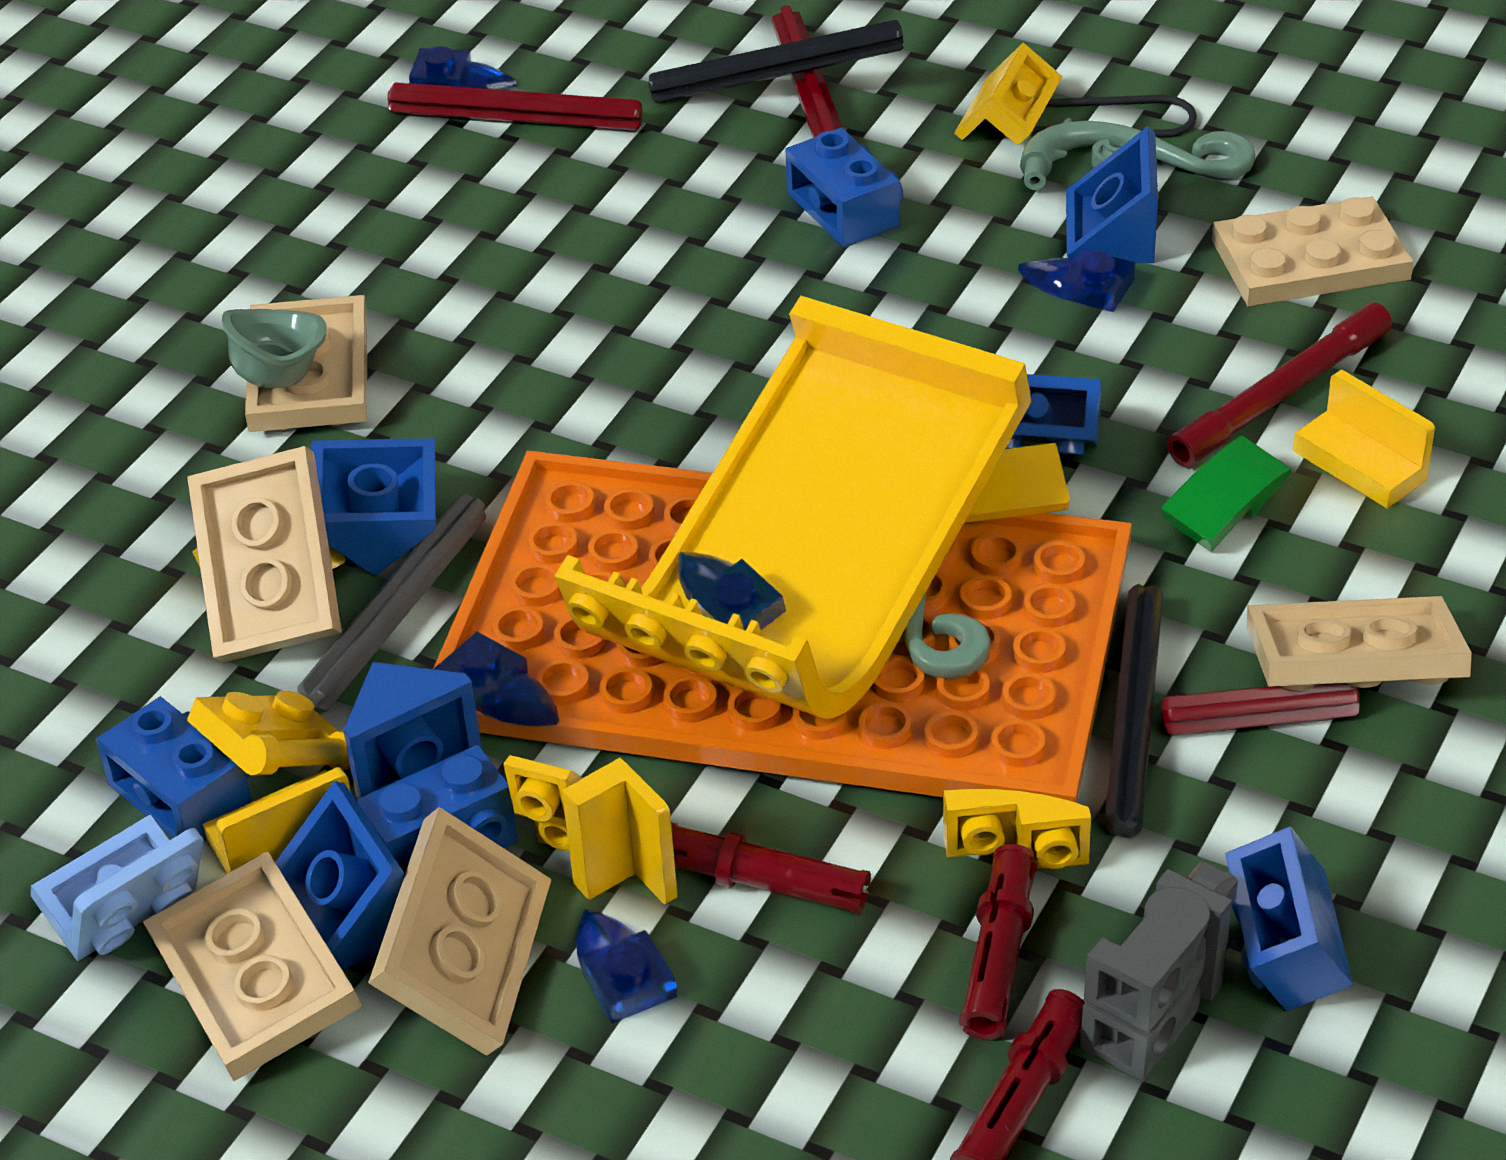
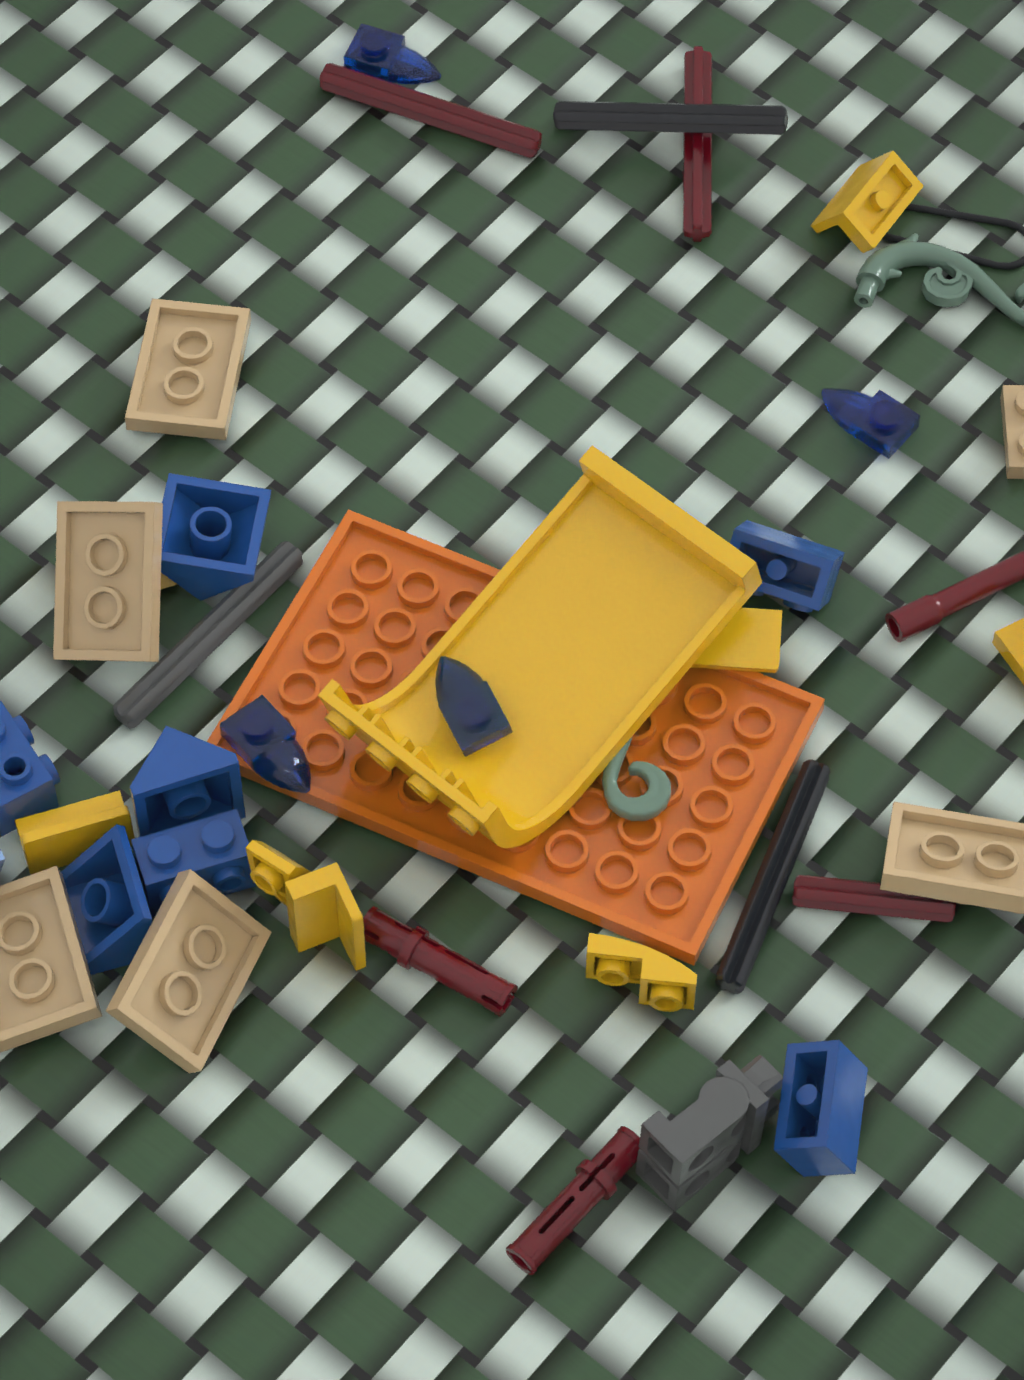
camera: 10 degrees right, 15 degrees up
yellow plate [187,691,351,775] -> none
sand green helmet [222,309,327,389] -> none
clear blue plate [576,909,677,1023] -> none
blue brick [785,127,903,248] -> none
dark red pin [959,844,1038,1040] -> none
blue slope [1066,126,1158,263] -> none
green slope [1161,435,1291,553] -> none

